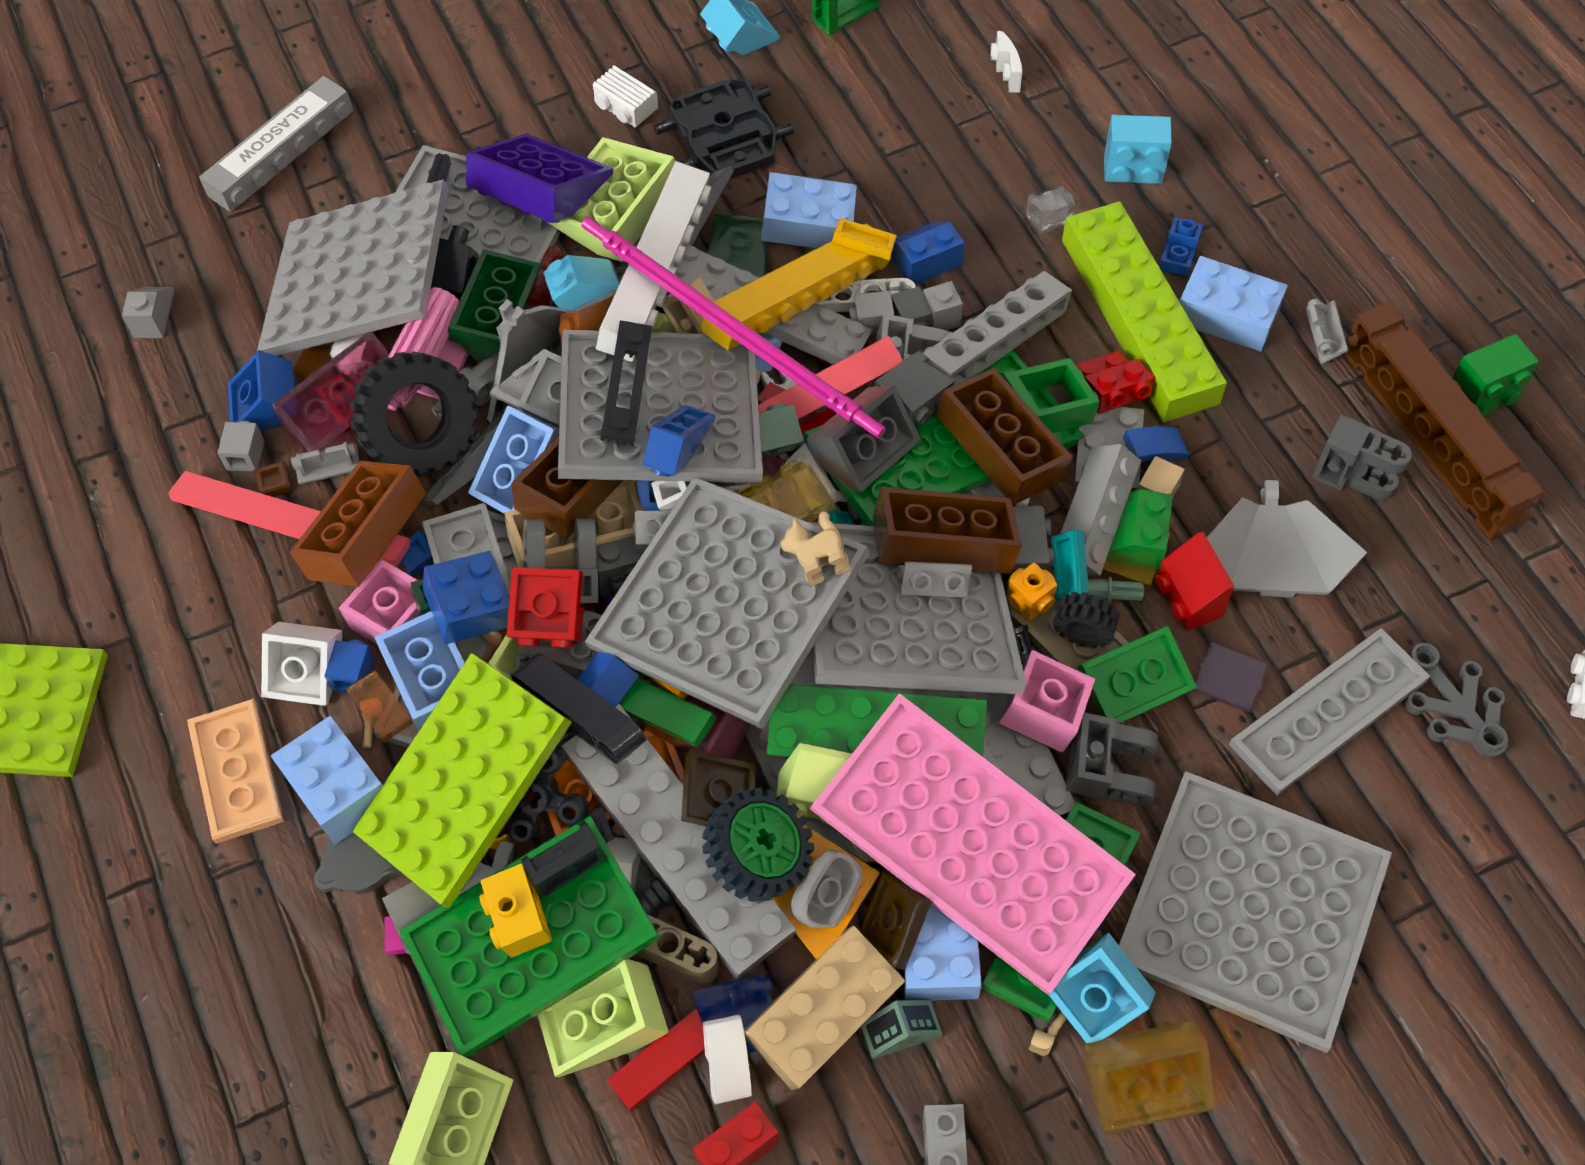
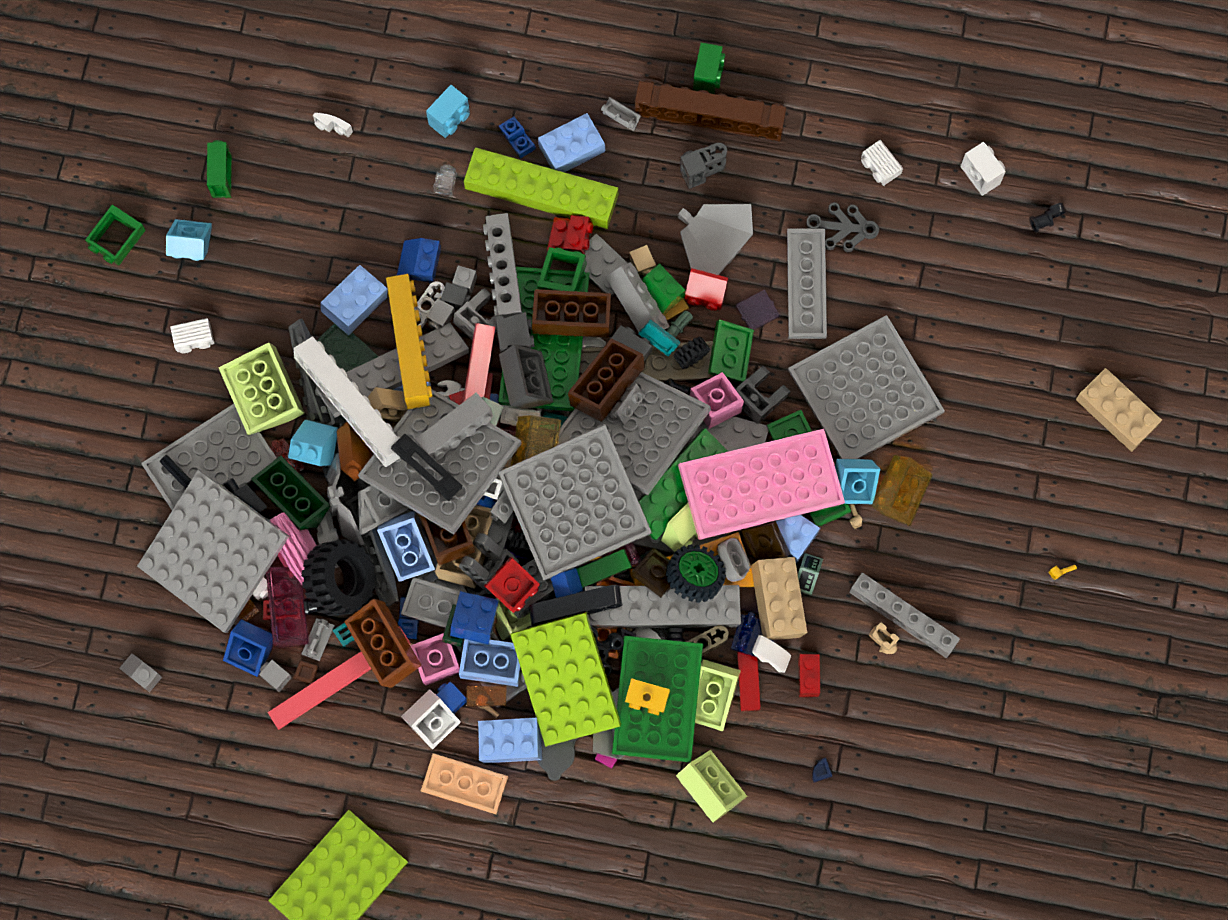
camera: 55 degrees left, 15 degrees up
light grey brick [199,76,353,212] -> none
dark purple slope [466,134,614,223] -> none
black hinge [521,820,608,897] -> none
dark pink axle [581,217,886,439] -> none
blue slope [642,405,716,477] -> none
black piece [653,78,794,179] -> none
tan animal [780,512,851,586] -> none
yellow tile [832,218,897,260] -> none
light orange brick [1006,562,1057,623] -> none
blue slope [1123,426,1189,462] -> none
none -> light grey brick [415,393,493,461]

